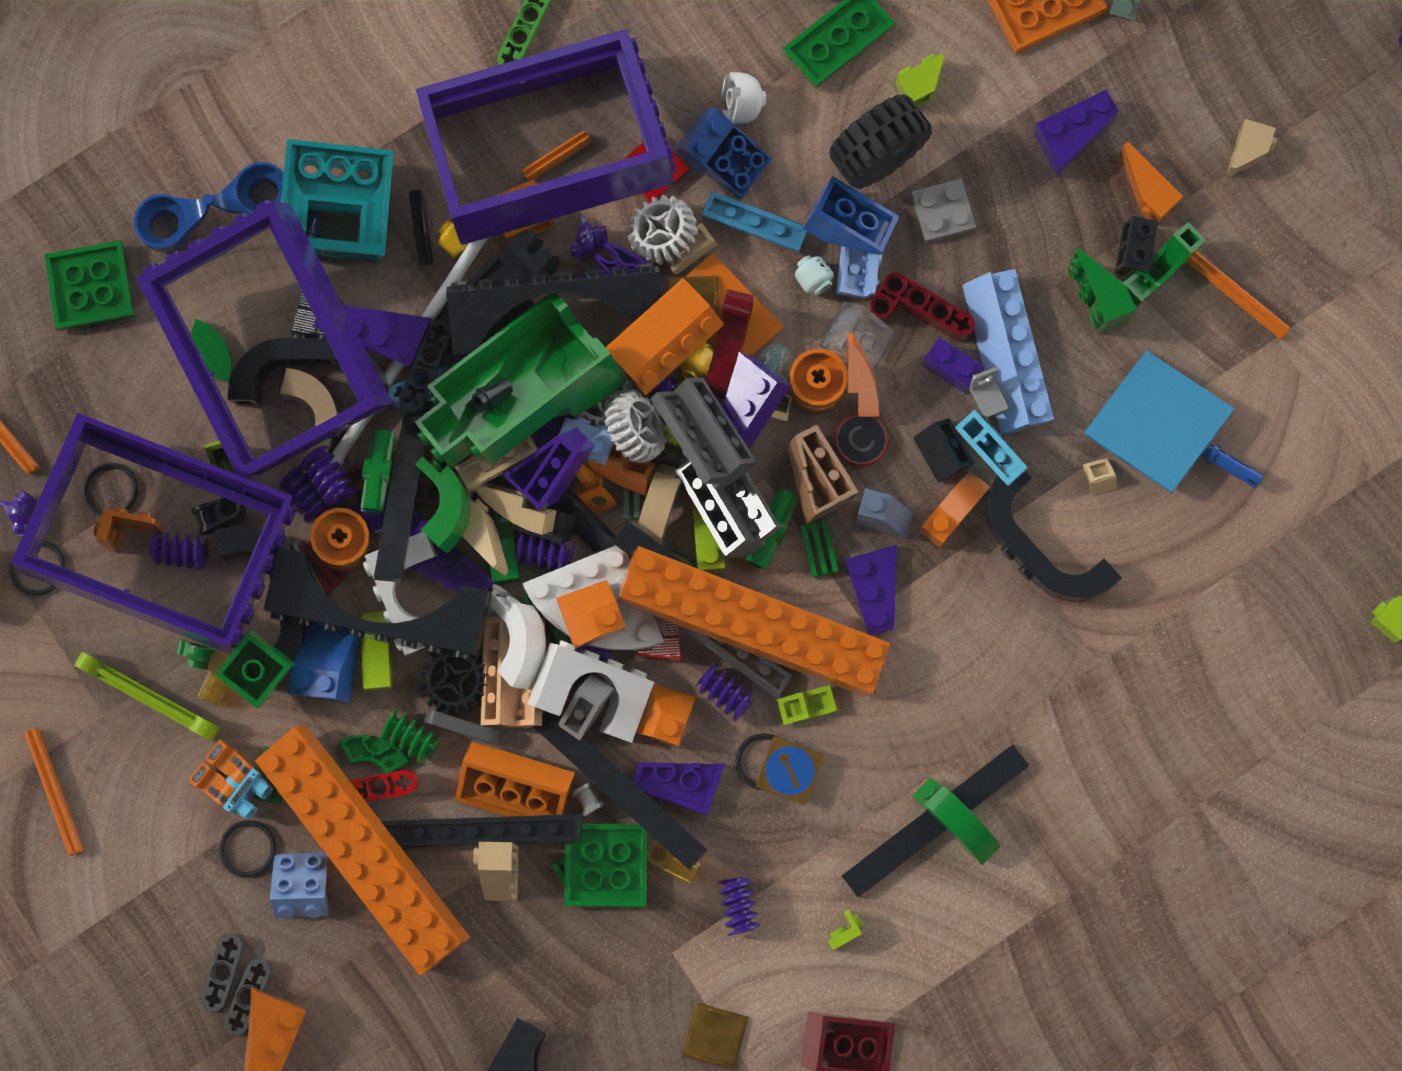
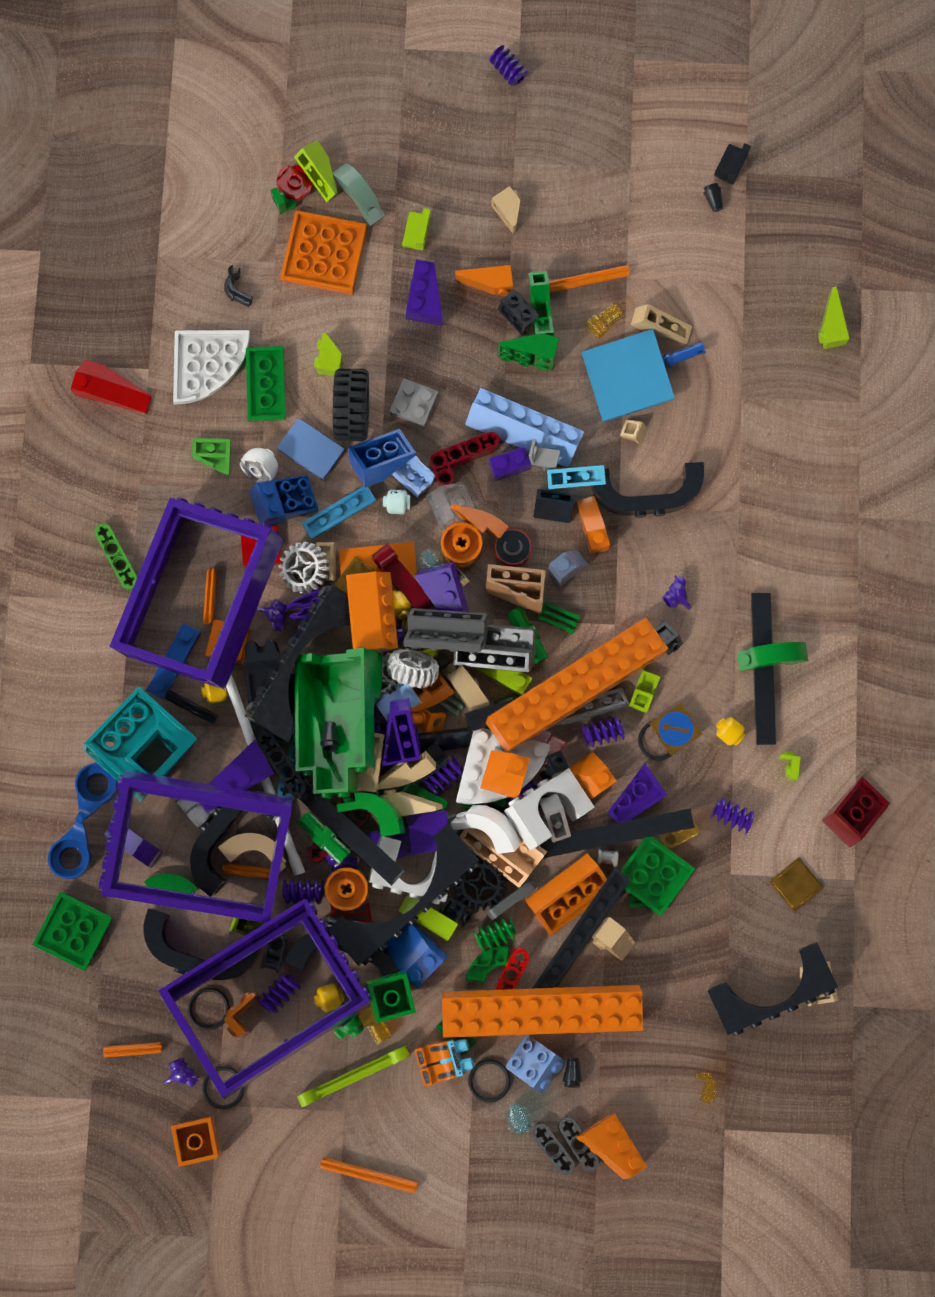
camera: 60 degrees left, 0 degrees up
dark purple piece [301,446,356,505] -> none
dark purple wing [845,545,897,636] -> none
none -> dark purple slope [104,828,163,868]
none -> black arch [143,908,262,980]
none -> blue plate [146,623,201,700]
none -> bright green wing [192,438,231,476]
none -> orange axle [222,863,280,880]
none -> medium blue tile [277,418,345,480]
none -> yellow head [314,983,344,1012]
none -> lime panel [402,208,431,251]
none -> dark purple tile [407,810,448,854]
none -> black bracket [439,895,474,927]
none -> clear light blue head [505,1103,534,1135]
none -> black bracket [540,751,569,780]
none -> black cone [562,1058,582,1088]
none -> clear yellow piece [585,303,624,339]
none -> tan slope [631,304,692,344]
none -> black bracket [655,621,683,655]
none -> dark purple animal [662,575,692,610]
none -> yellow head [716,717,745,746]

